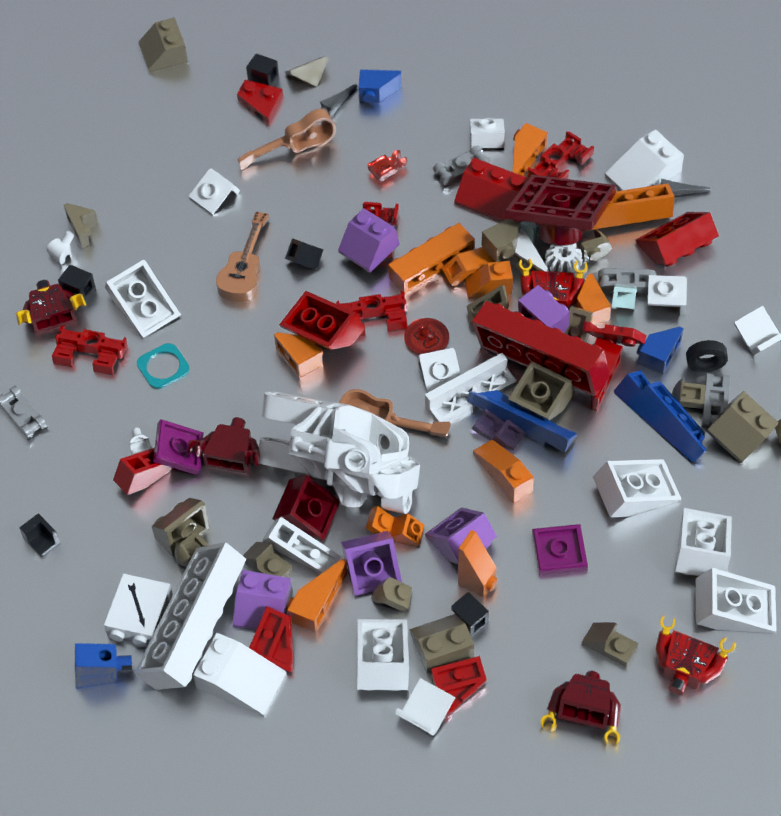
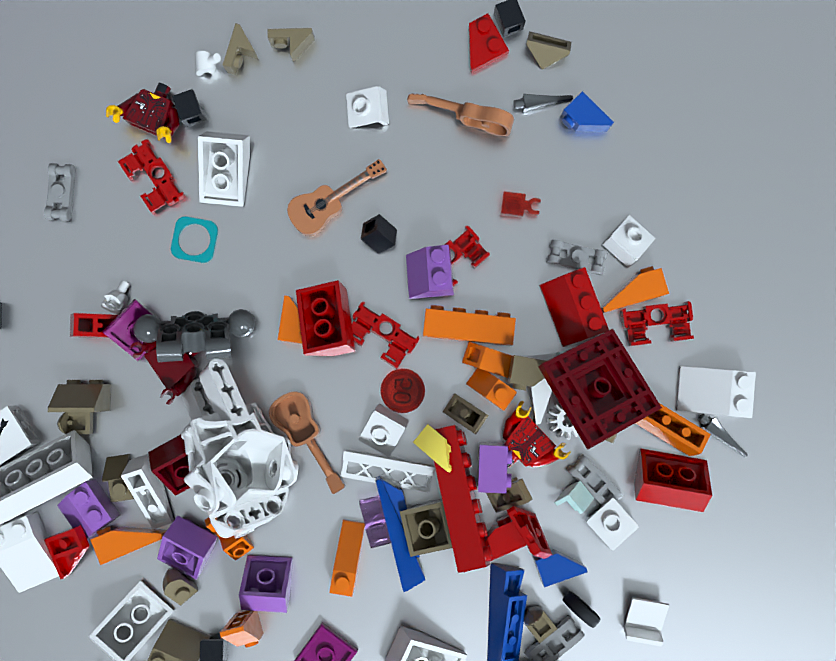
camera: 45 degrees right, 30 degrees up
orange slope [576,273,611,325] -> none
none -> dark grey connector [133,309,256,362]
none -> dark tan slope [267,28,315,62]
none -> light yellow slope [413,424,452,473]

